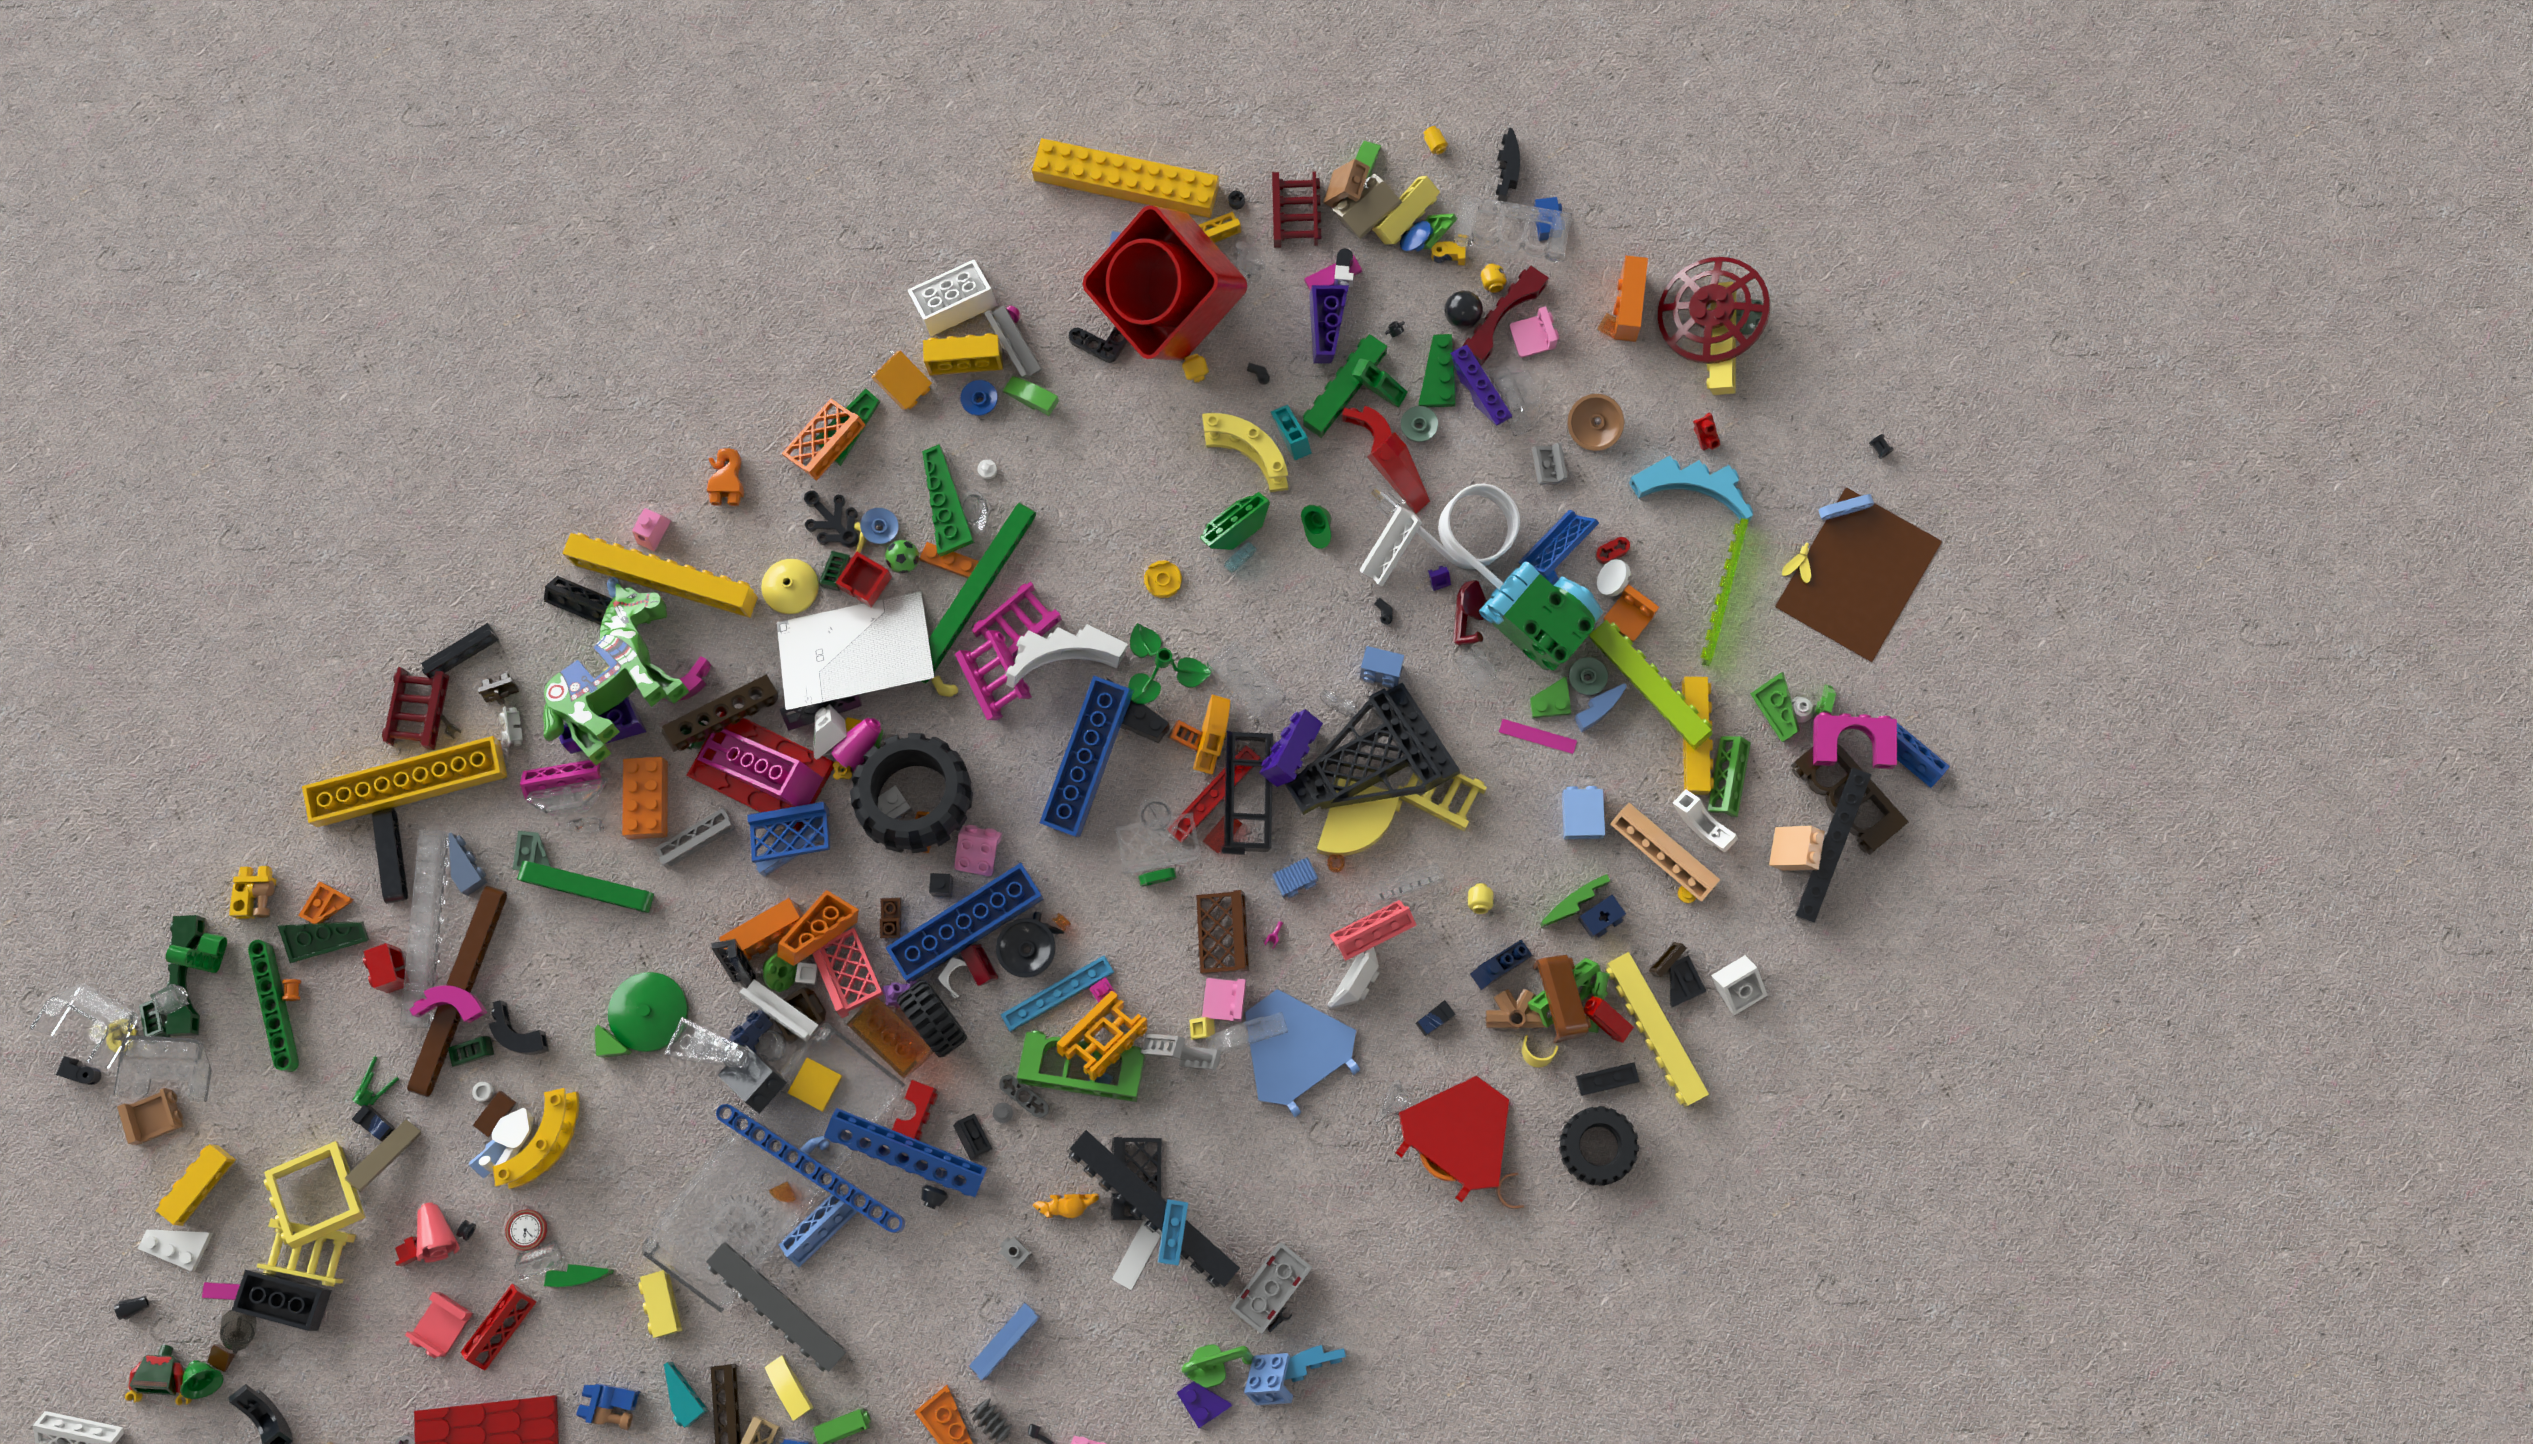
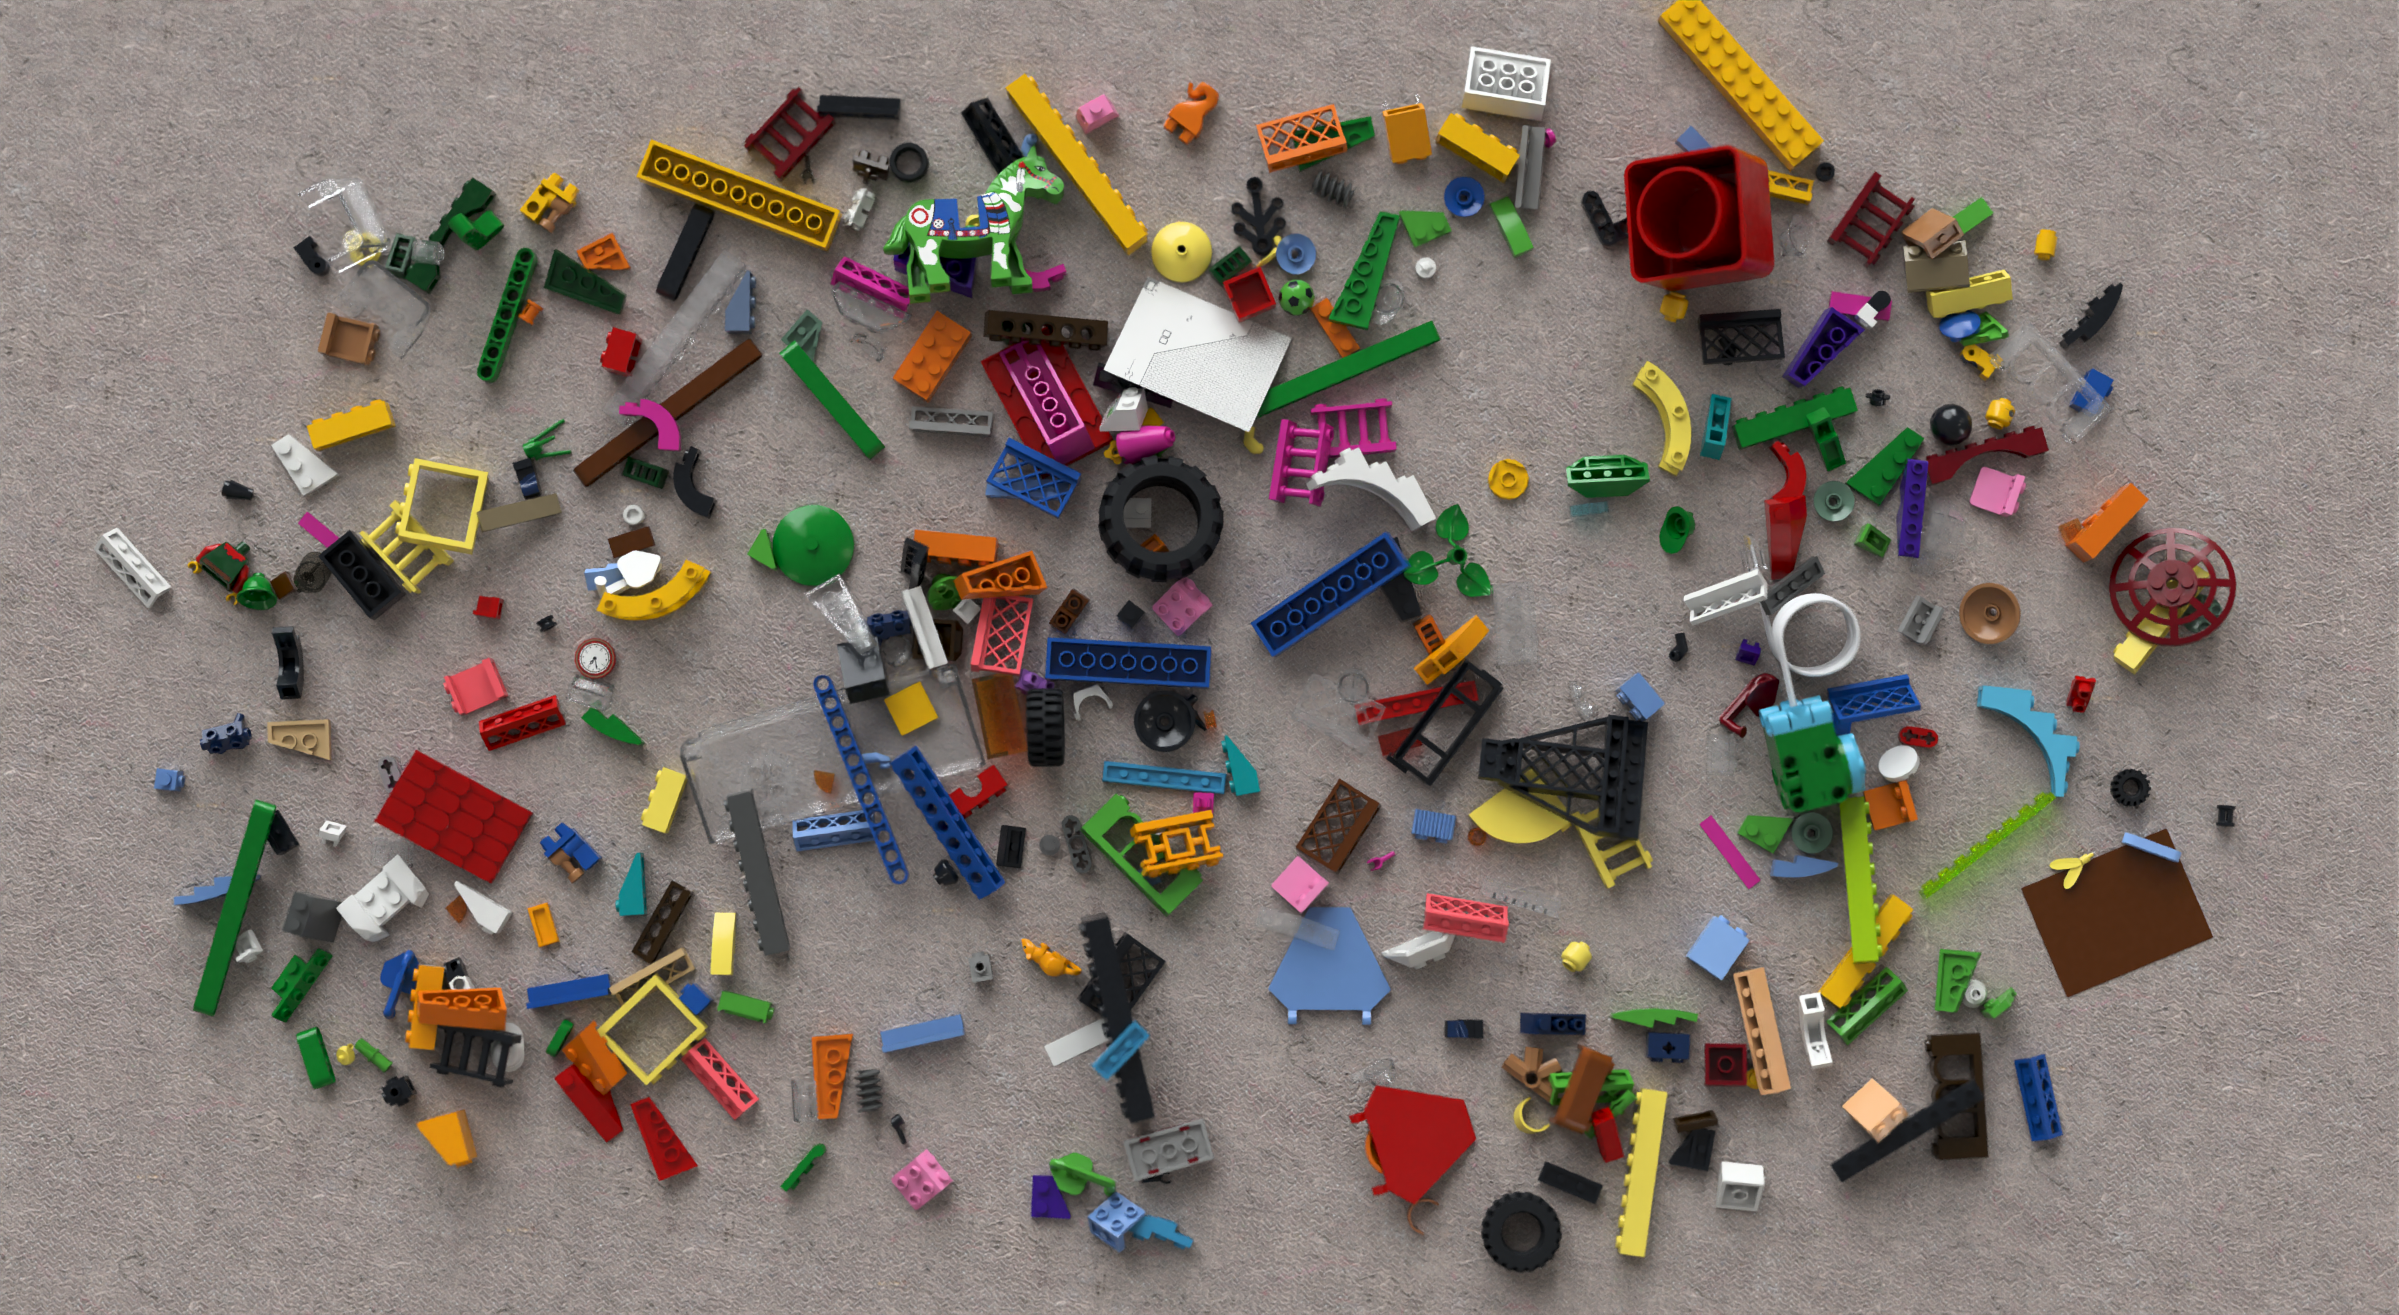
camera: 35 degrees right, 10 degrees up
coral cone [416,1202,459,1263] -> none
dark red slope [961,944,998,986] -> none
green beam [1138,868,1177,887] -> none
light grey fence [1140,1034,1221,1070] -> none
light yellow slope [1189,1017,1215,1040] -> none
dark purple wedge [1259,709,1323,787] -> none
dark pink arch [1813,712,1897,769] -> none
none -> black tyre [889,142,929,183]
none -> teal slope [1221,735,1260,797]
none -> dark grey piece [1312,169,1357,208]
none -> bright green wing [1399,210,1452,248]
none -> black fence [1697,309,1785,365]
none -> dark red brick [1704,1043,1747,1087]
none -> dark grey plate [1760,556,1825,615]
none -> bright green slope [1854,523,1891,558]
none -> black tyre [2110,769,2151,806]

